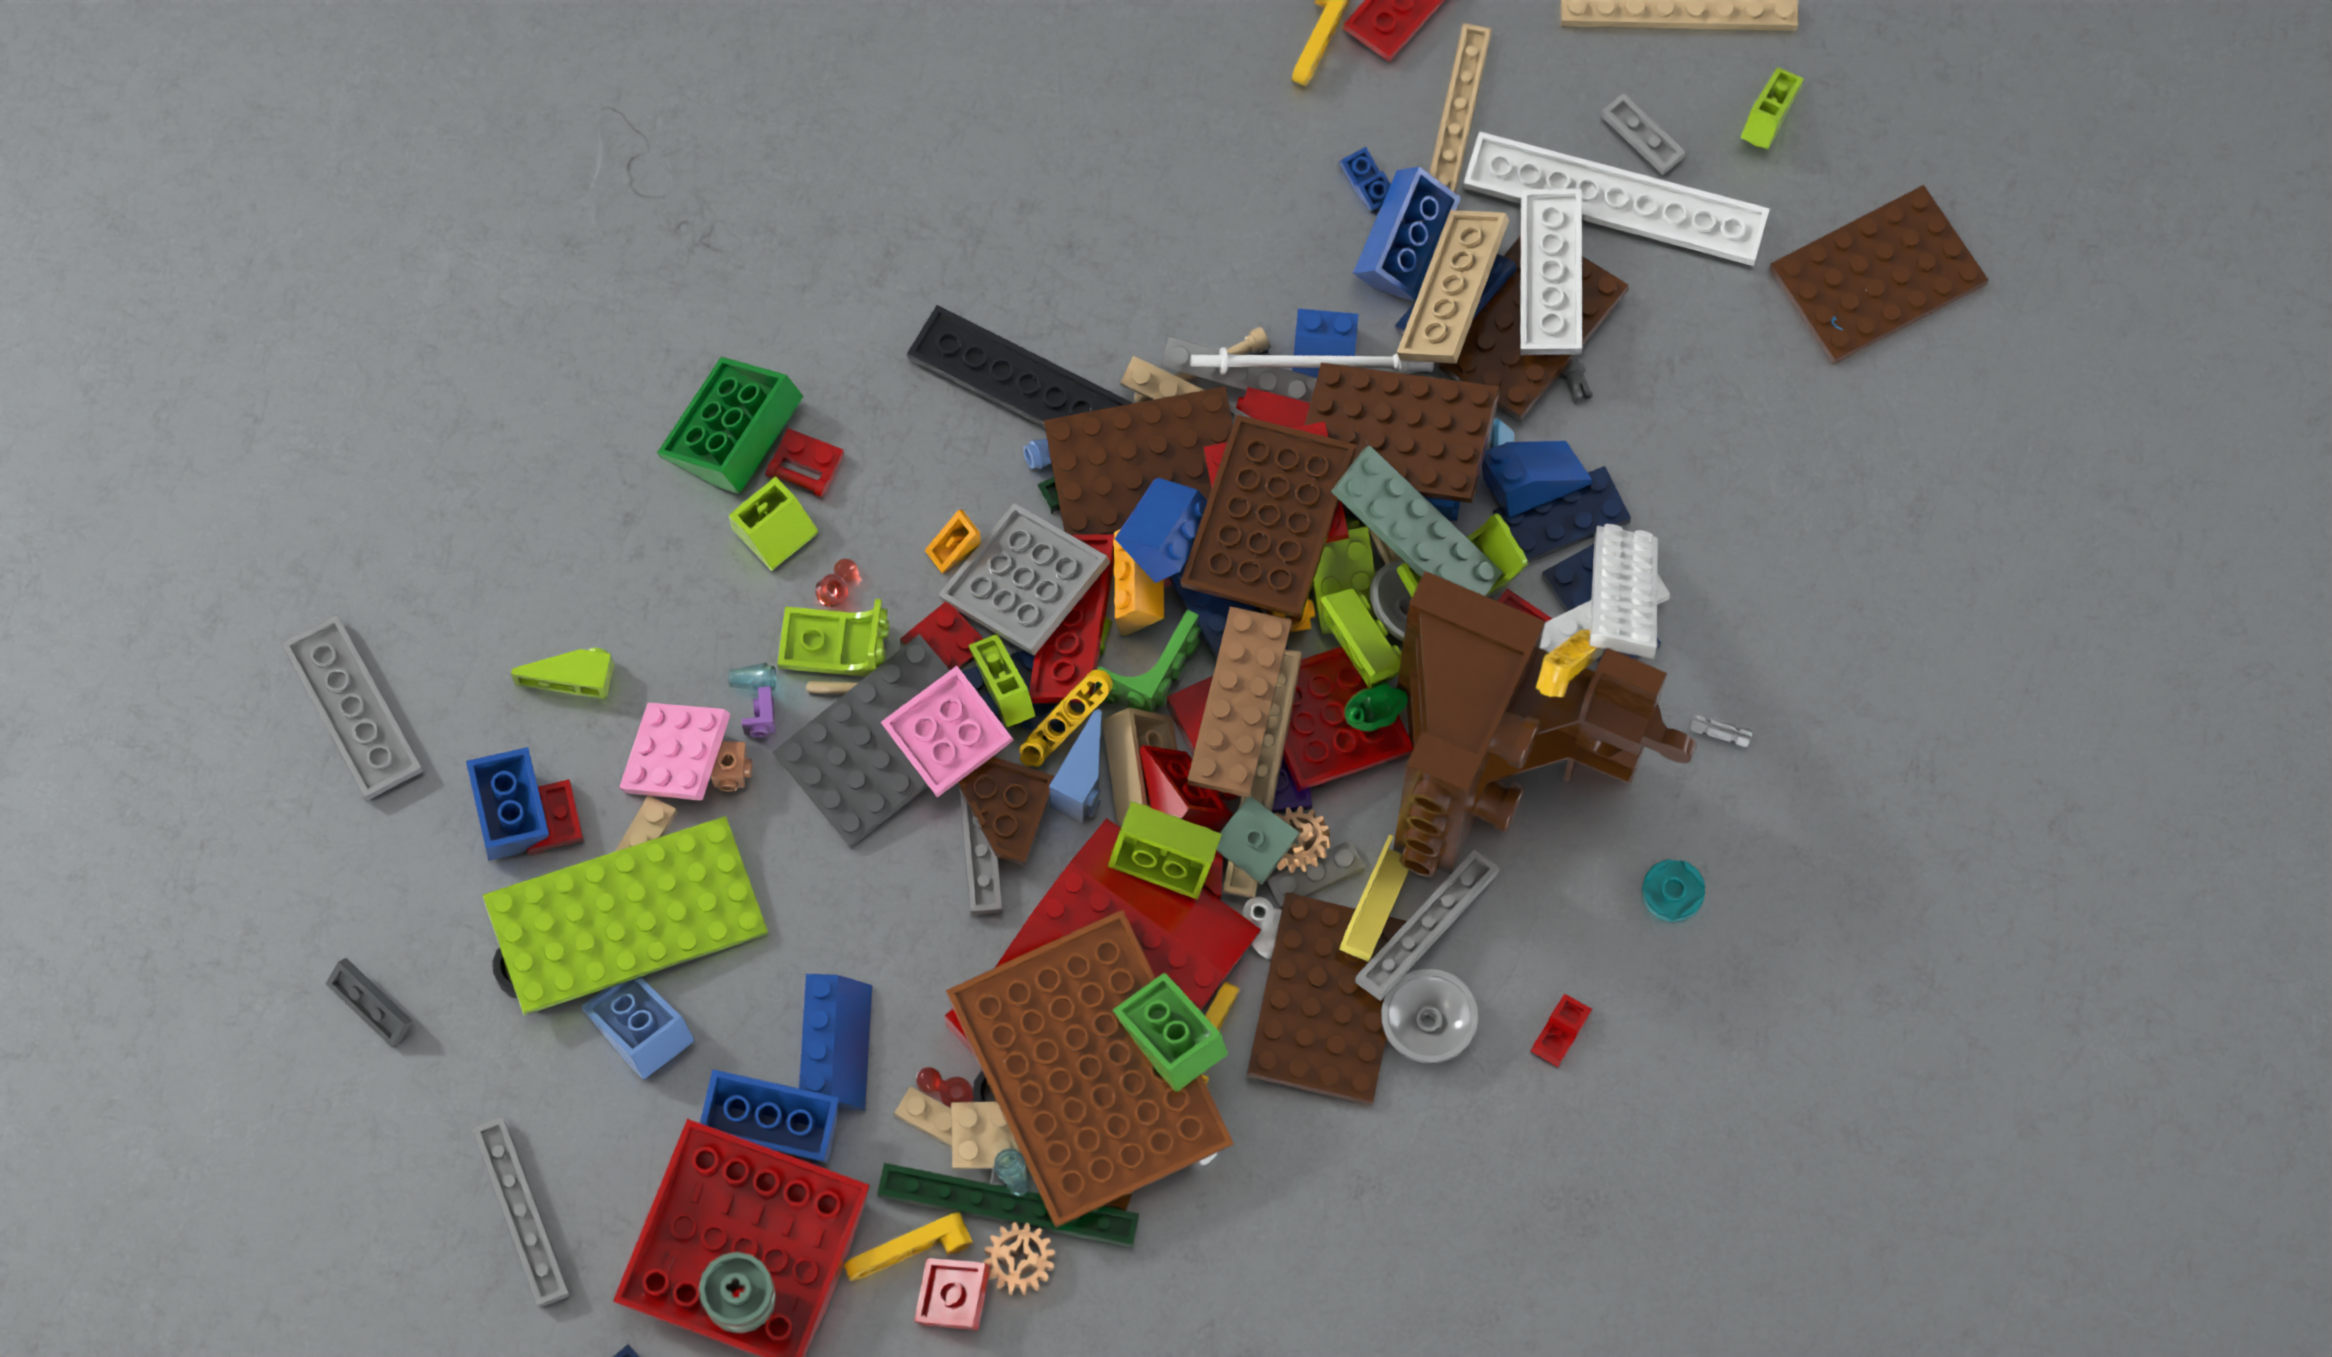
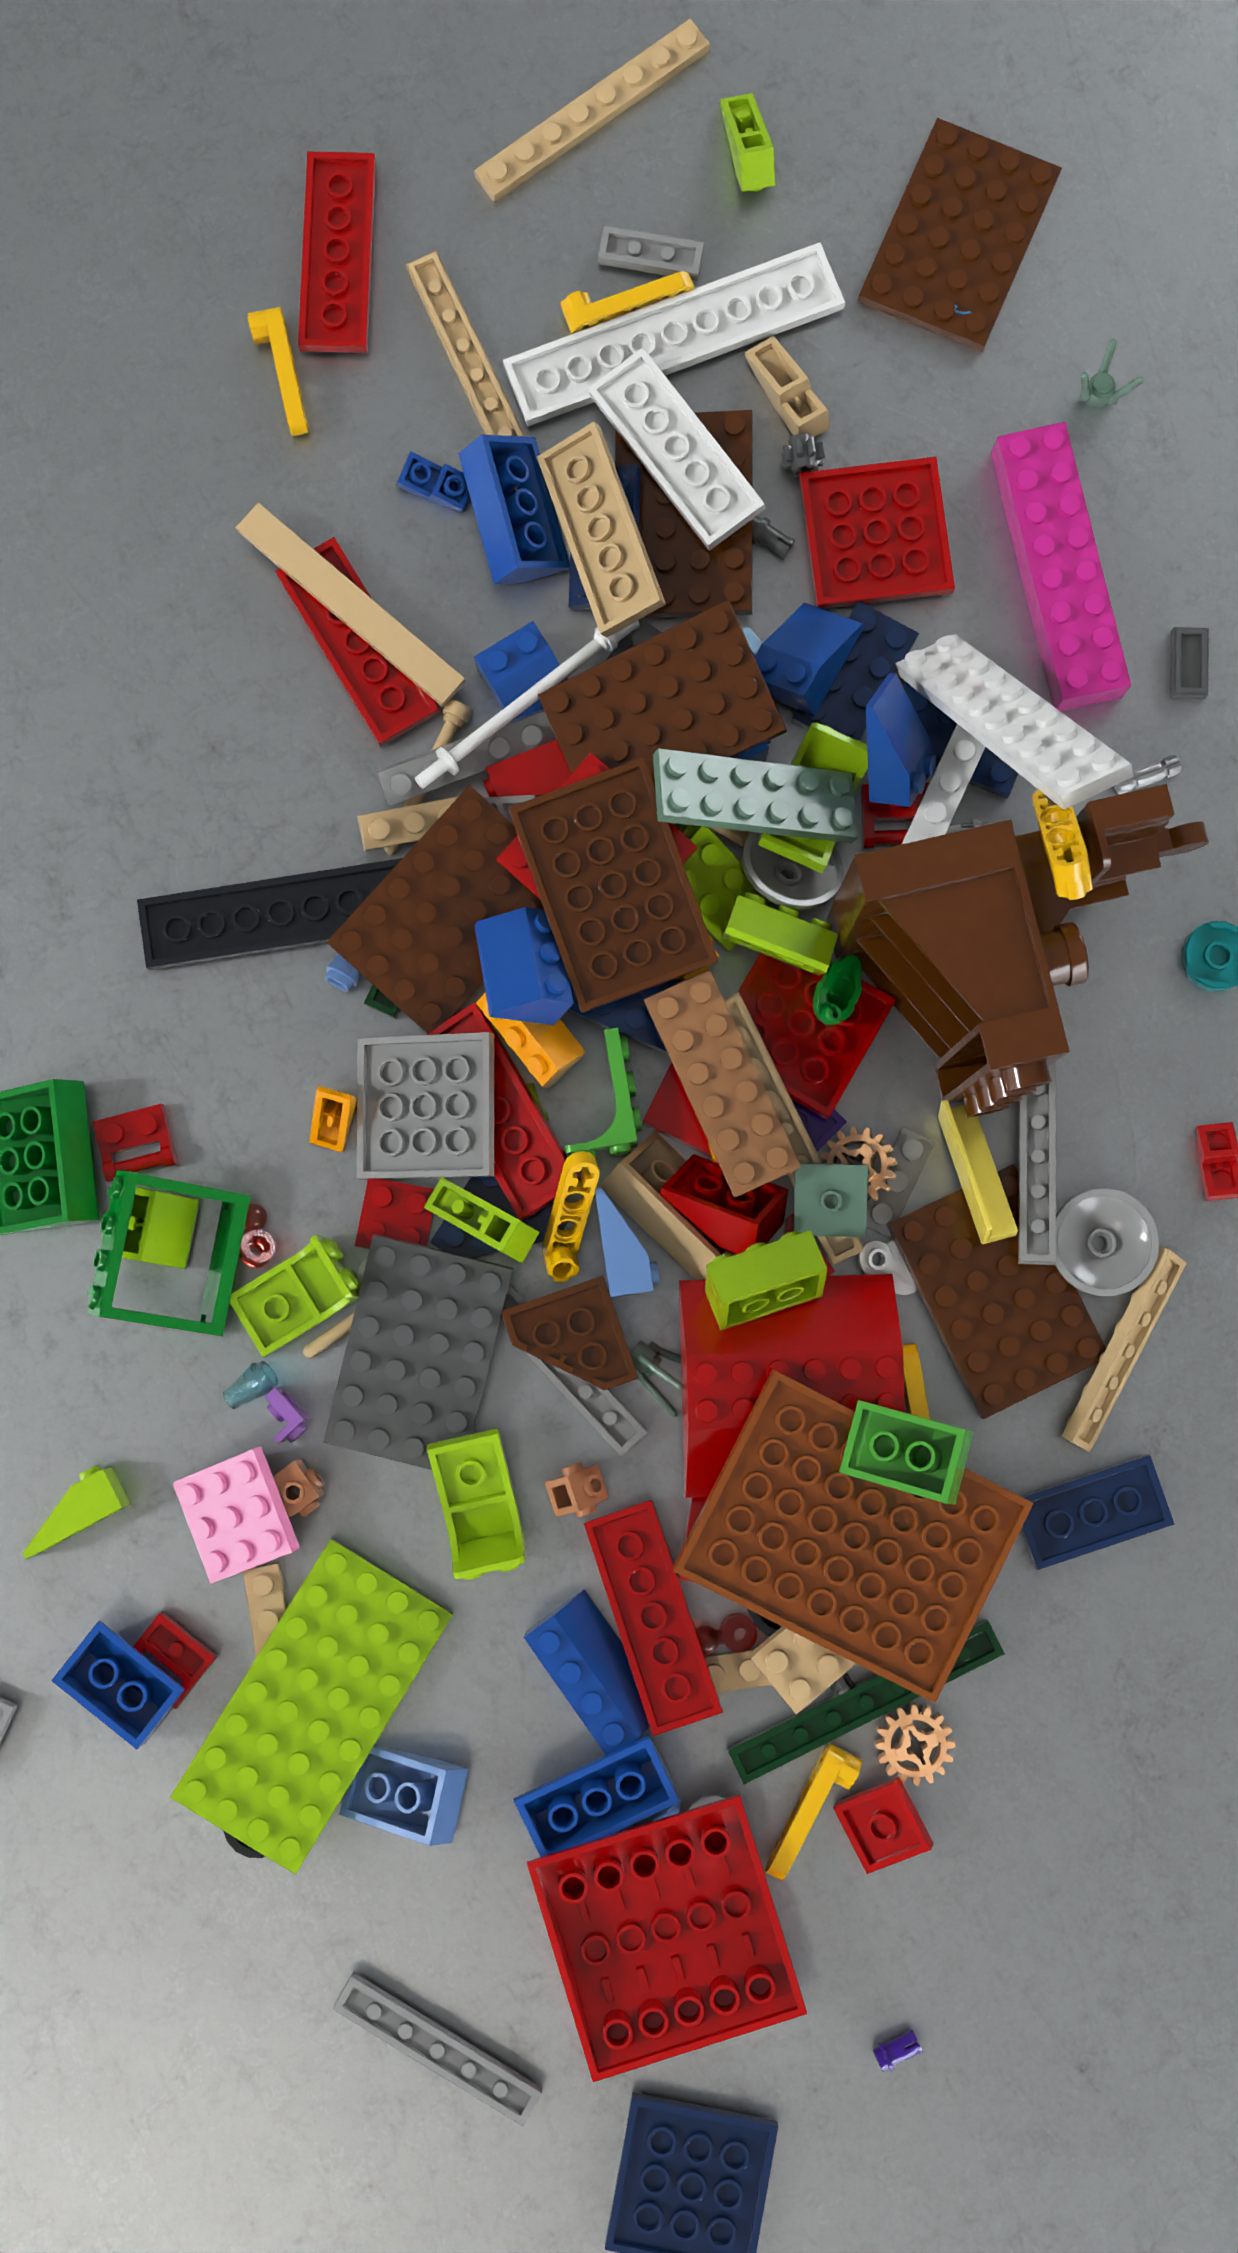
camera: 30 degrees left, 15 degrees up
dark grey plate [325,958,413,1047] -> none
sand green wheel [699,1252,777,1333] -> none
bright pink plate [881,666,1014,798] -> none
clear light blue cone [994,1149,1030,1195] -> none
none -> green window [86,1170,251,1337]
none -> tan tile [235,502,466,707]
none -> red plate [275,537,440,747]
none -> lime bracket [427,1428,525,1580]
none -> nougat brick [544,1462,609,1517]
none -> yellow beam [560,271,695,334]
none -> red plate [584,1500,723,1736]
none -> sand green plant [630,1340,684,1417]
none -> tan slope [745,336,830,438]
none -> dark grey gear [781,433,825,478]
none -> red plate [799,456,955,609]
none -> blue slope [866,673,936,807]
none -> dark pink brick [991,422,1131,712]
none -> dark blue plate [1021,1454,1175,1570]
none -> tan plate [1061,1246,1187,1453]
none -> sand green plant [1080,338,1144,408]
none -> dark grey tile [1170,627,1209,699]

